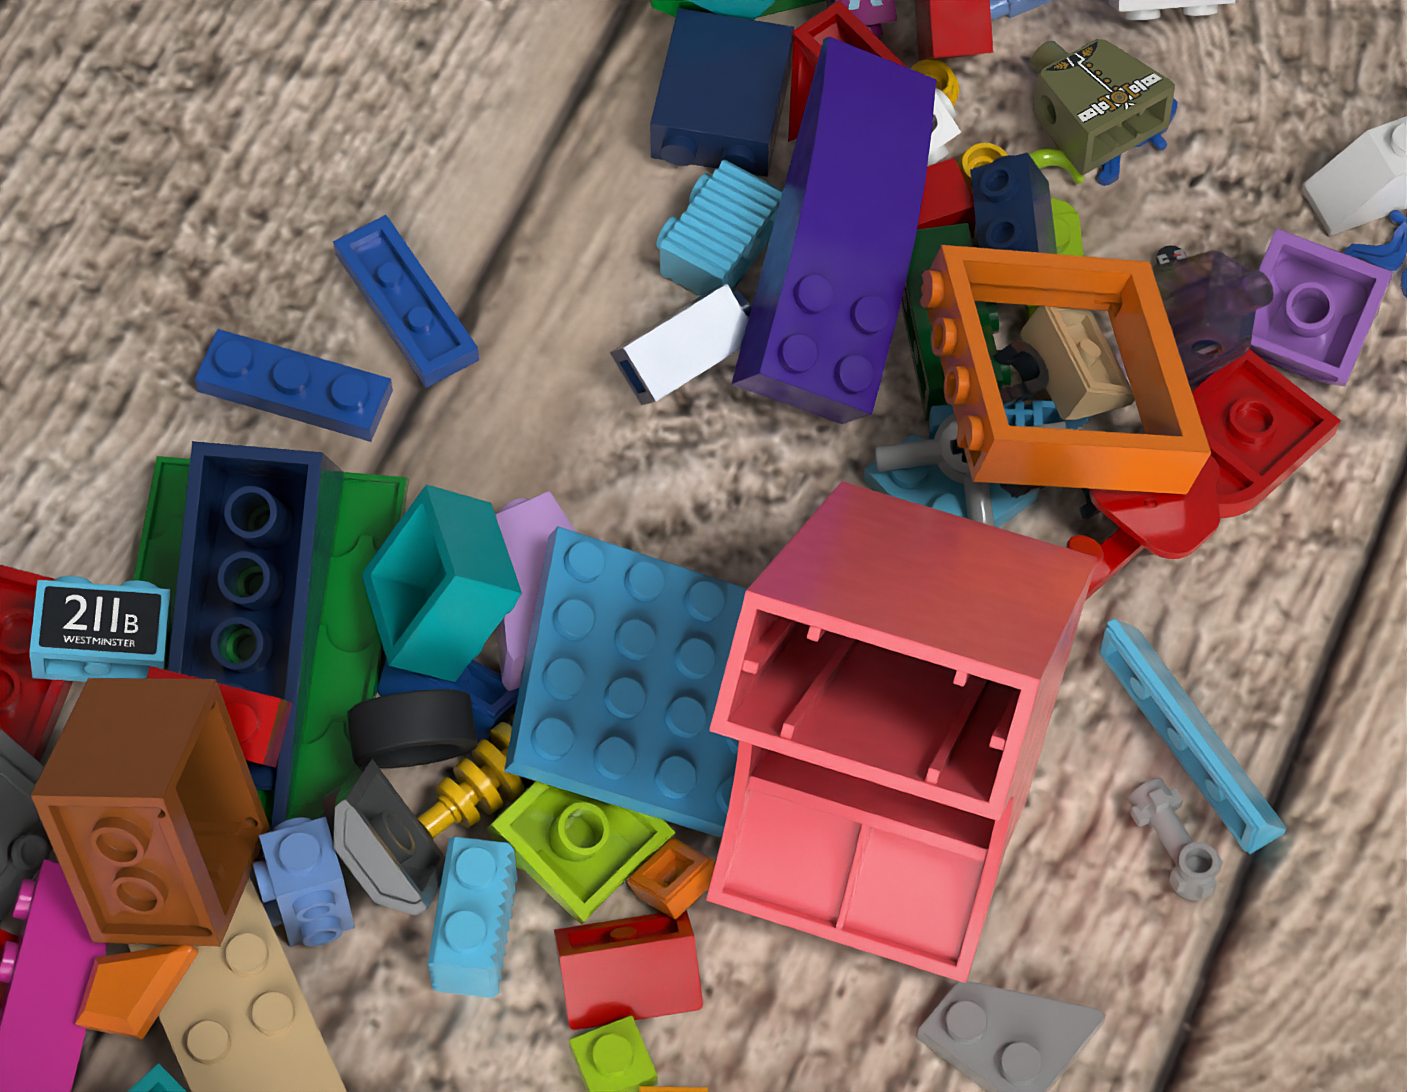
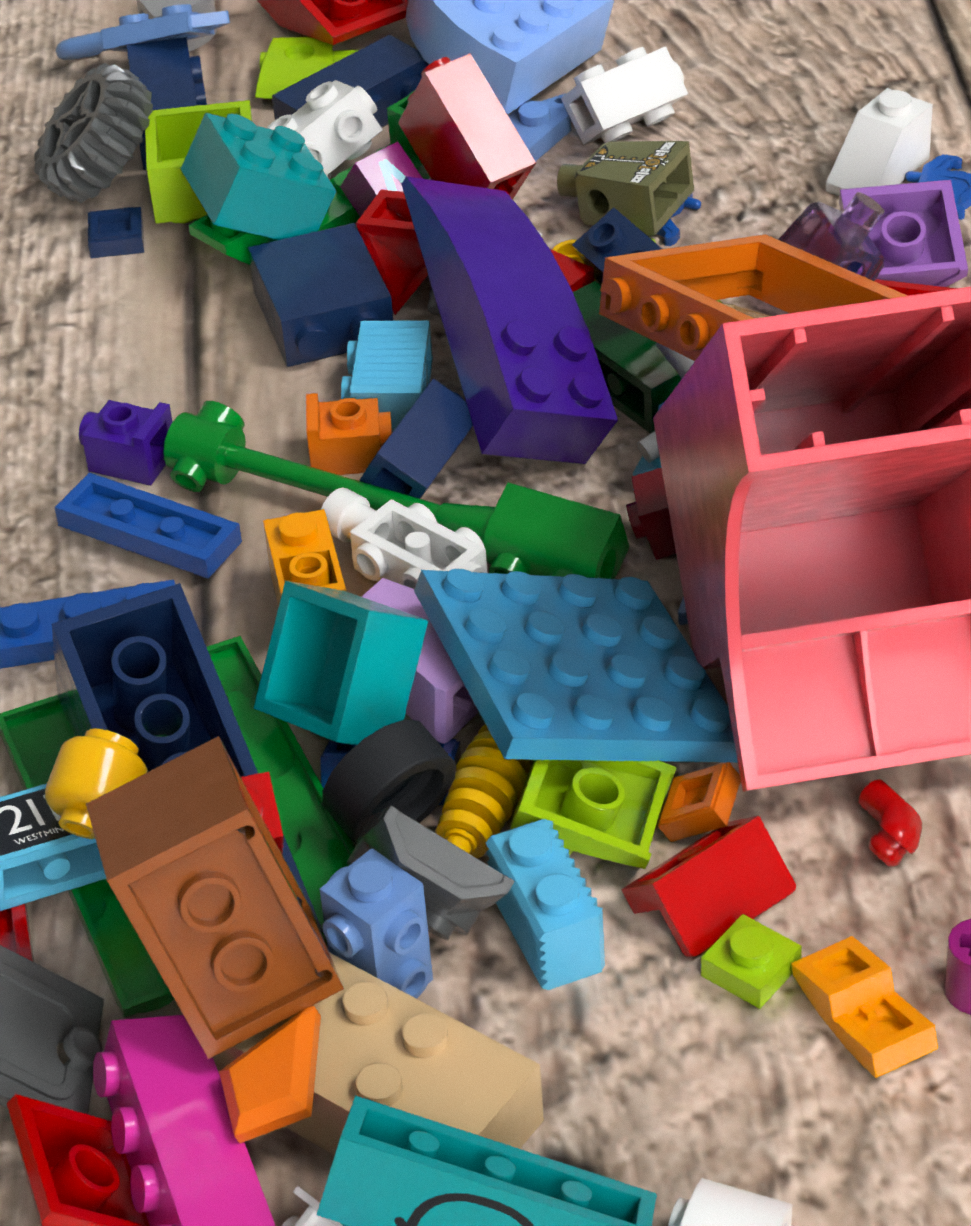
camera: 25 degrees left, 20 degrees down
none -> yellow head [45,729,148,839]
none -> dark purple brick [79,400,173,486]
none -> green bar [164,401,630,579]
none -> light orange slope [263,509,346,608]
none -> orange brick [306,393,392,475]
none -> white brick [321,488,488,589]
none -> red arm [859,779,922,867]

